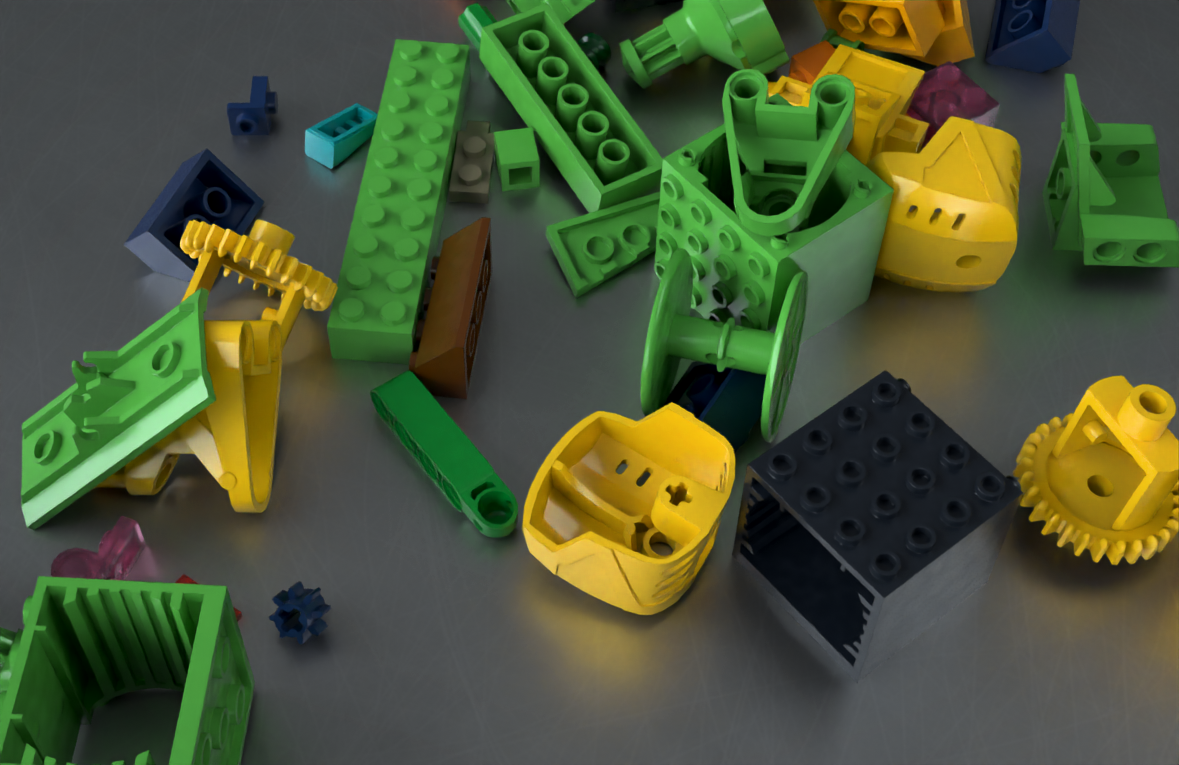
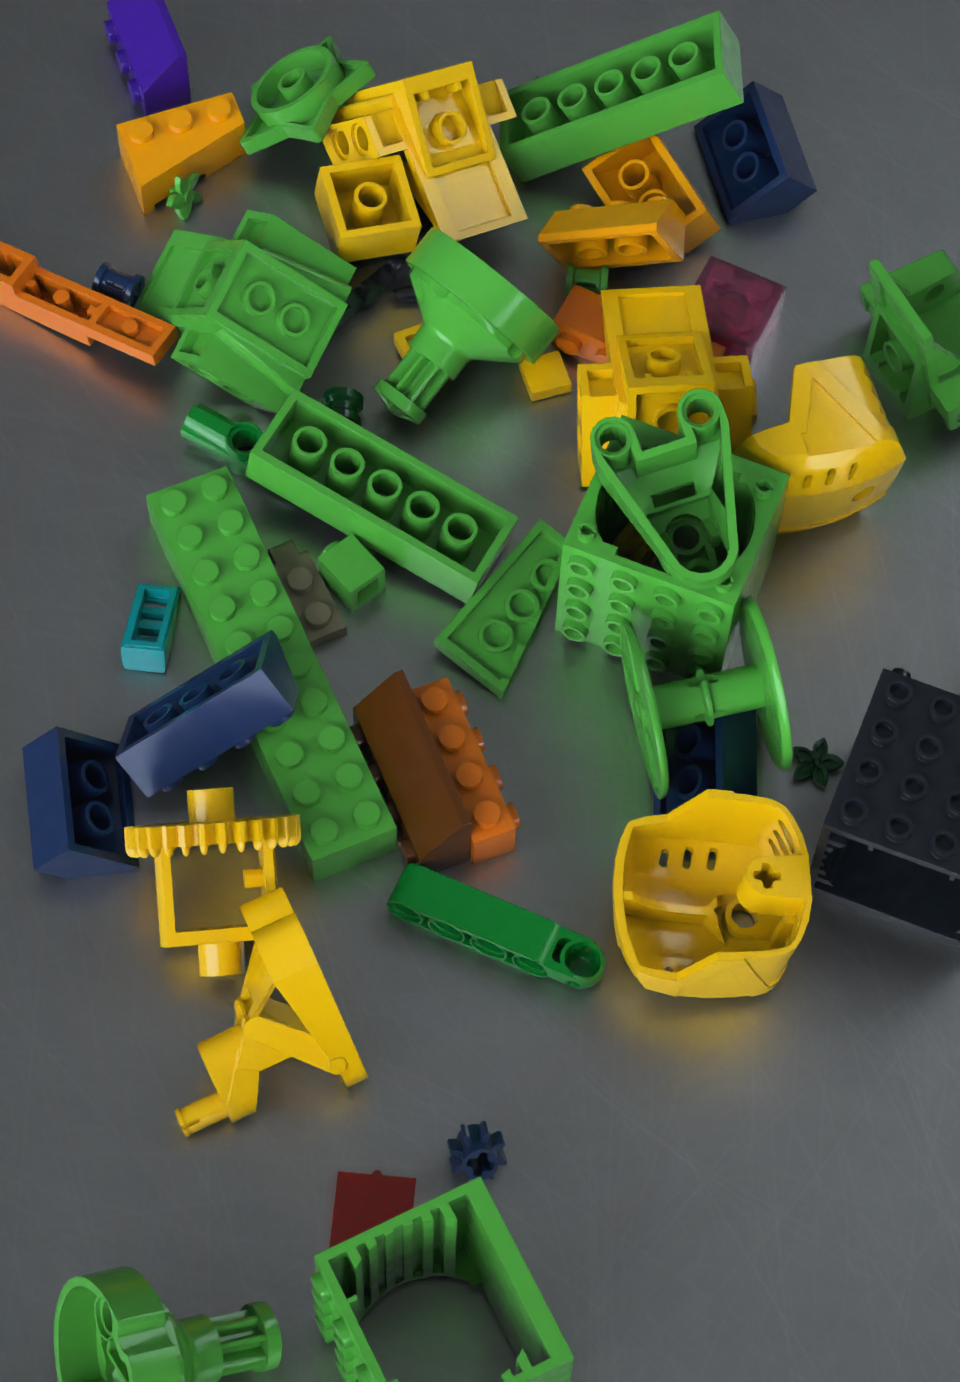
camera: 30 degrees left, 10 degrees up
bright green hinge [21,287,216,530] -> none
clear pink plate [51,515,146,580] -> none
dark blue bracket [226,76,278,136] -> none
none -> dark blue slope [115,630,298,798]
none -> orange brick [412,677,521,866]

